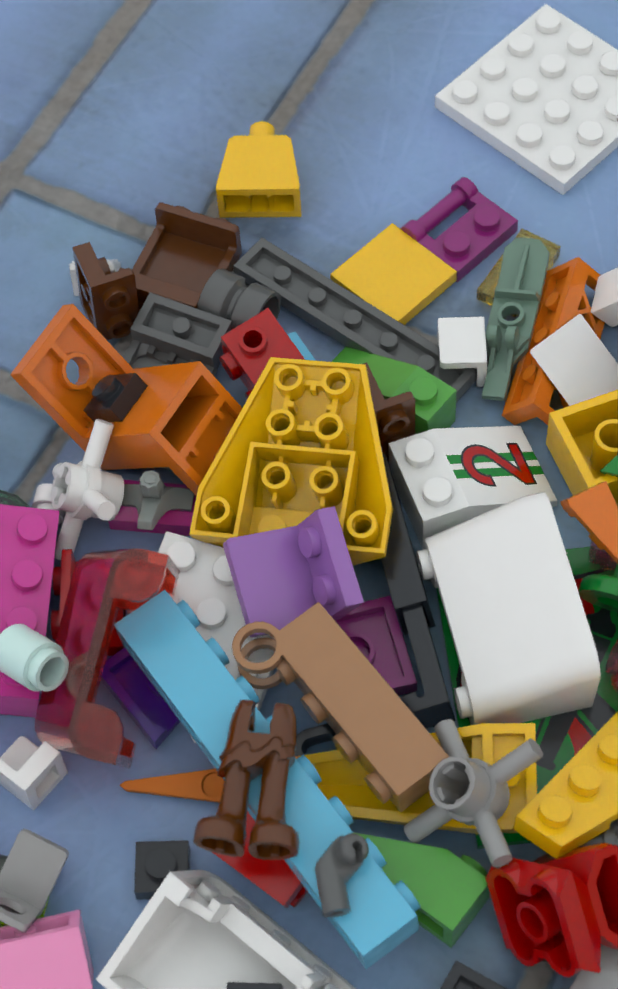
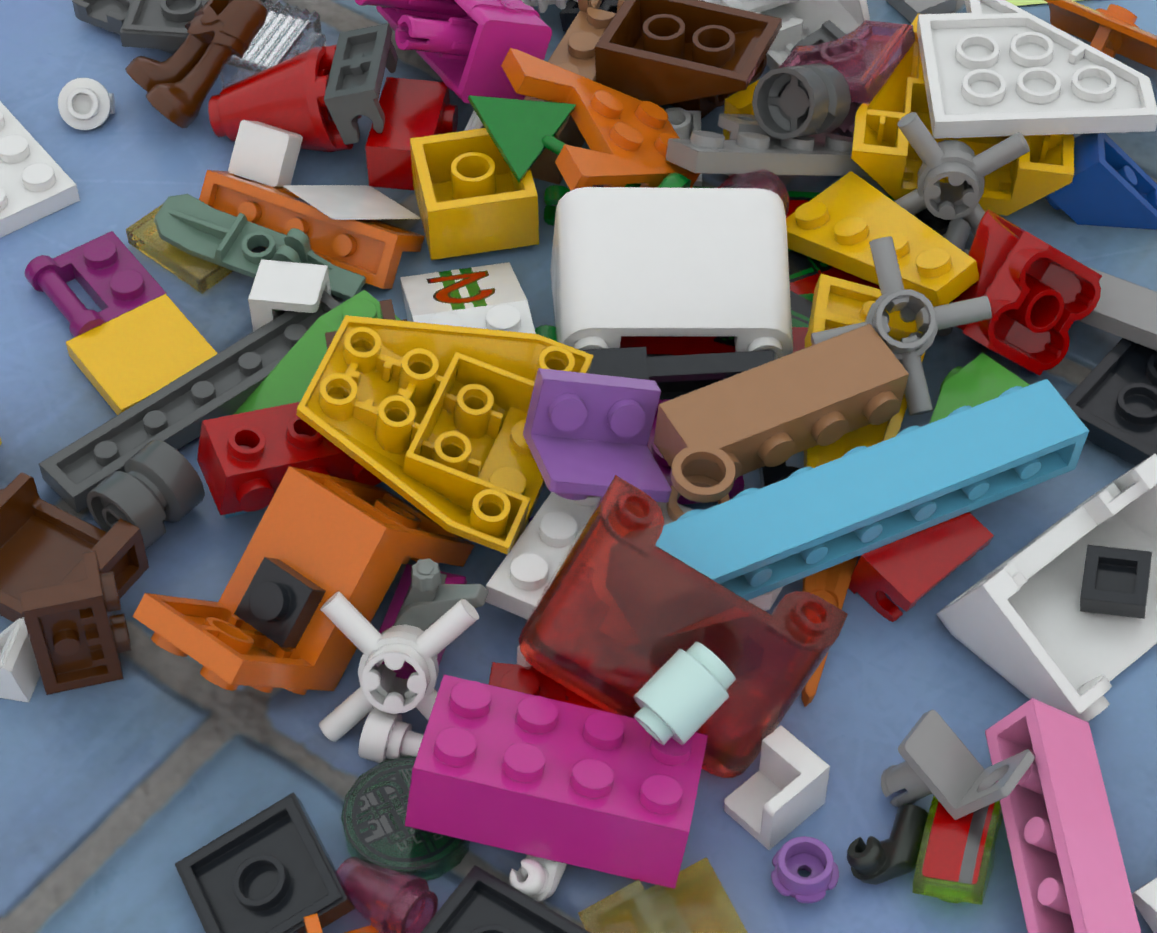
camera: 85 degrees left, 10 degrees down
dark grey slope [123,292,233,377] -> none
black plate [134,840,190,900] -> none
reddish brown piece [193,700,300,860] -> none
dark grey arm [315,833,368,918] -> none

